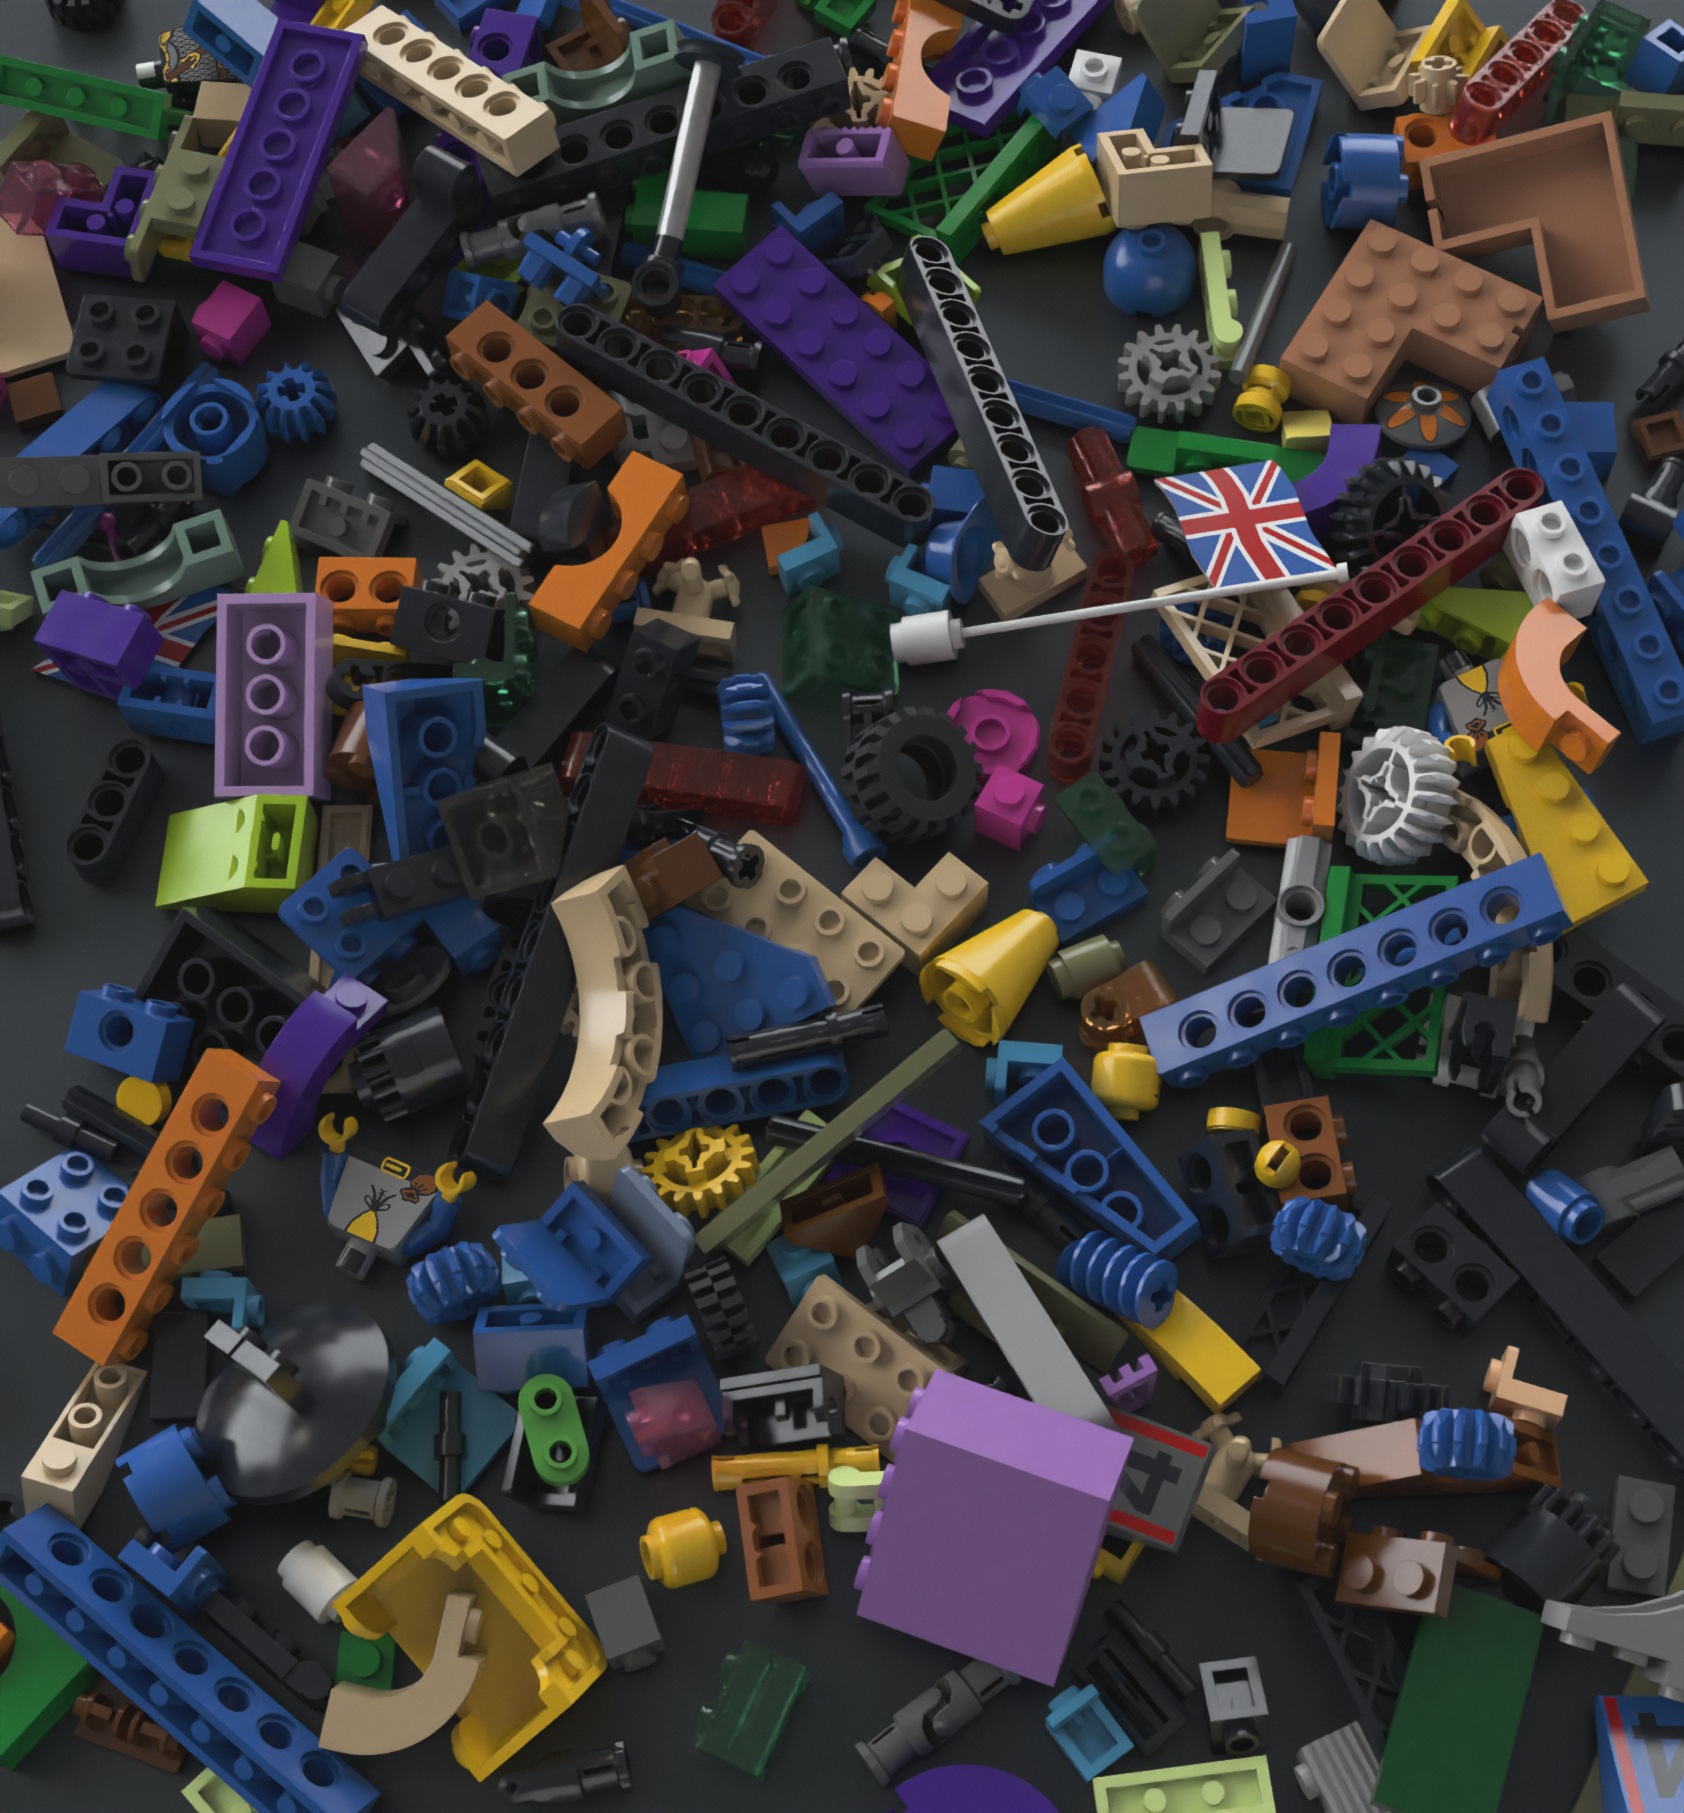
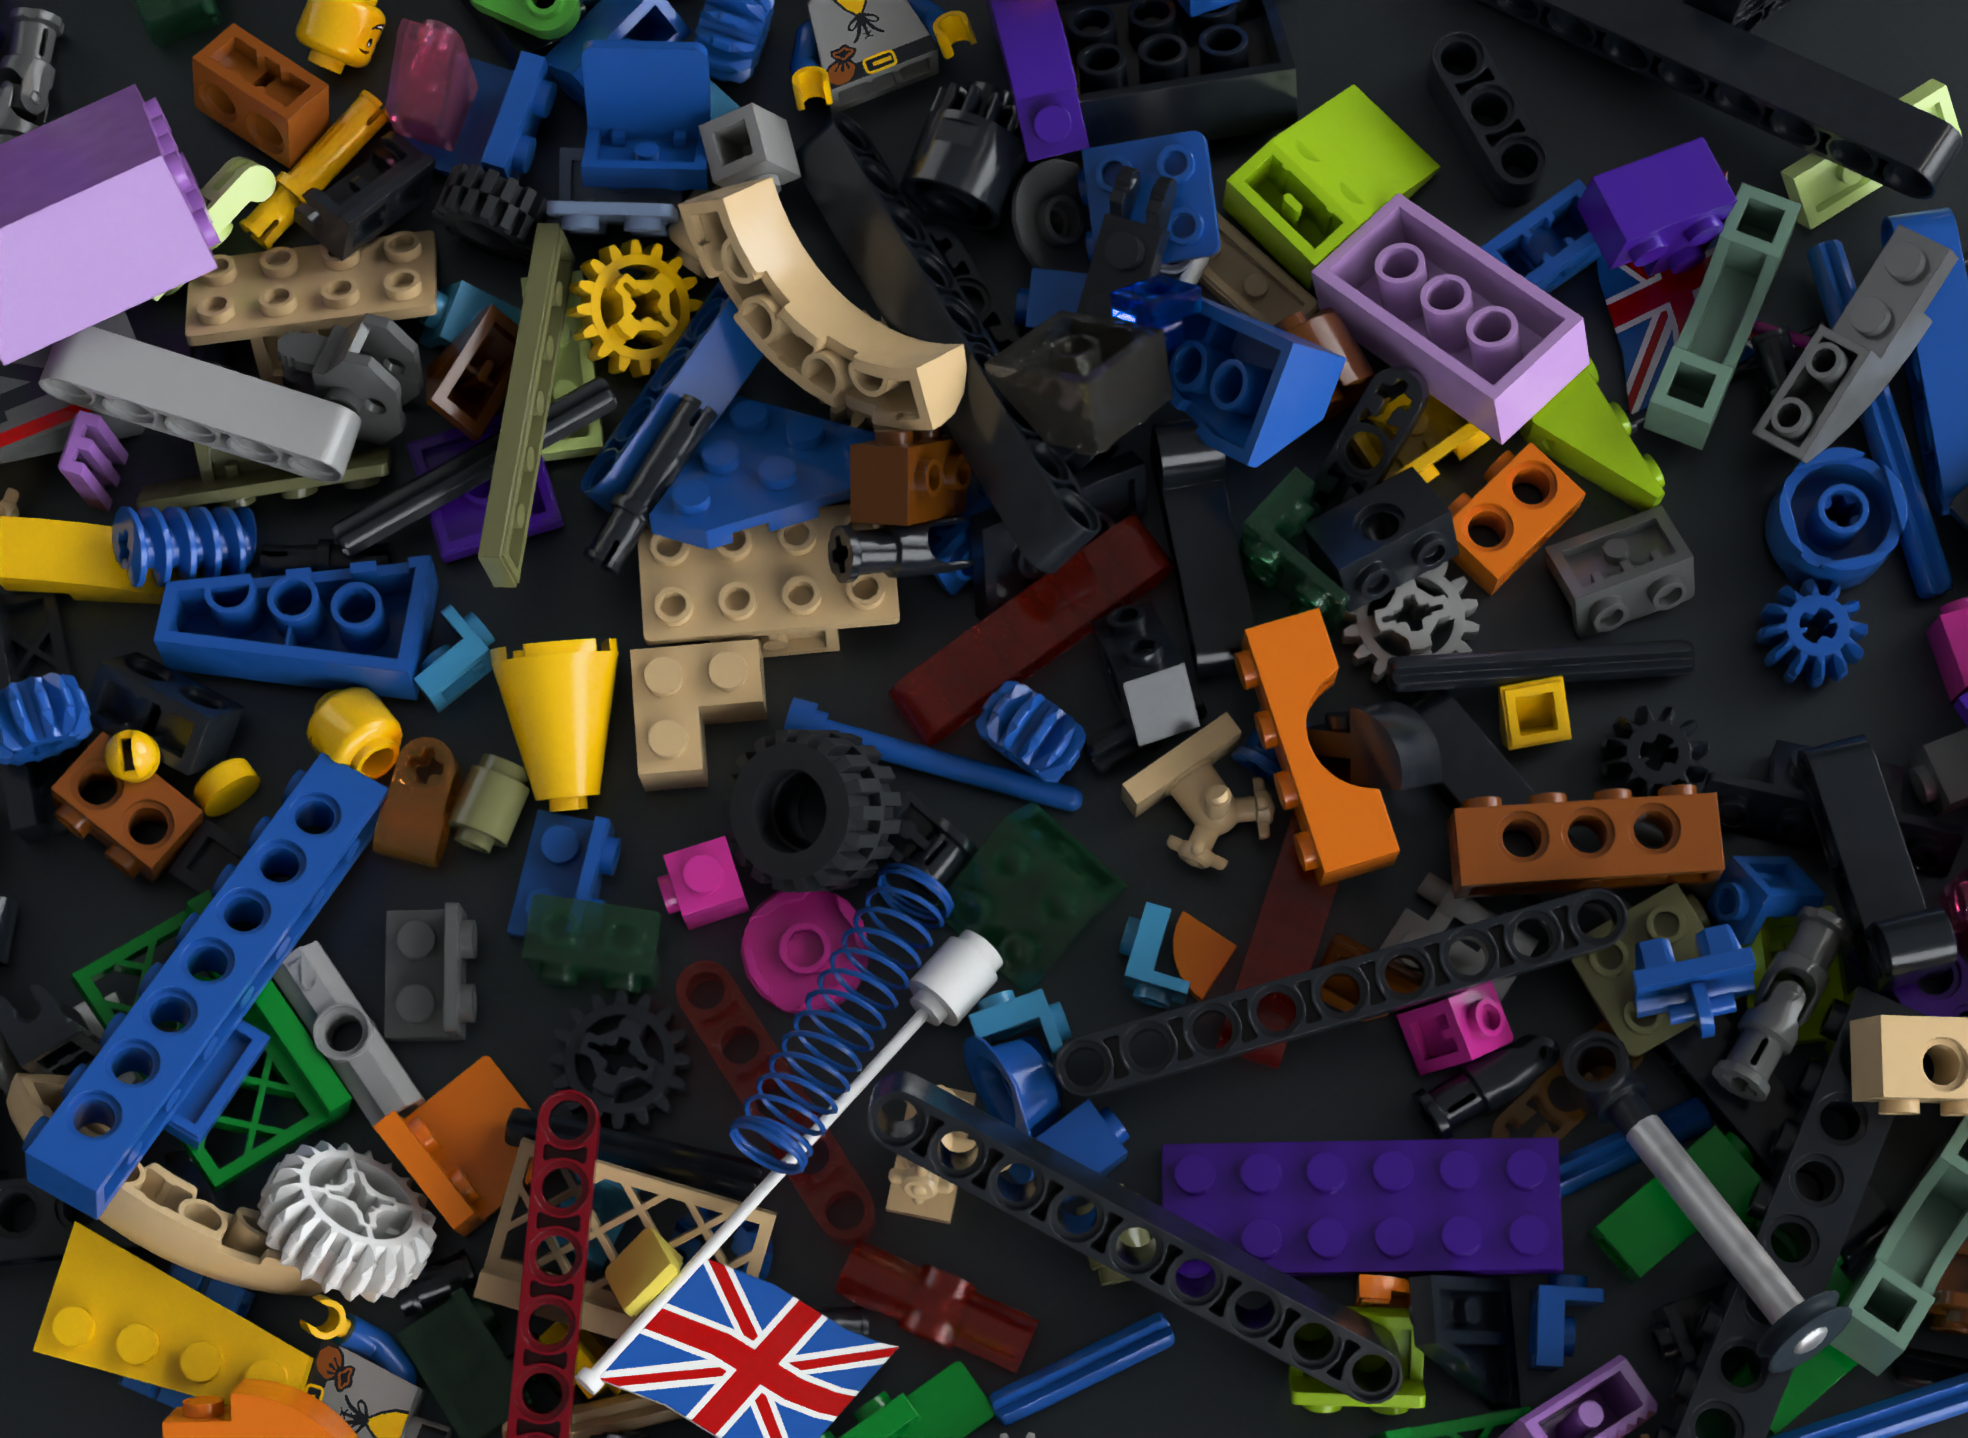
camera: 130 degrees right, 10 degrees up
none -> light yellow slope [605,1227,684,1317]
none -> light grey brick [699,103,801,193]
none -> blue piece [728,863,954,1175]
none -> clear blue tile [1110,275,1203,351]

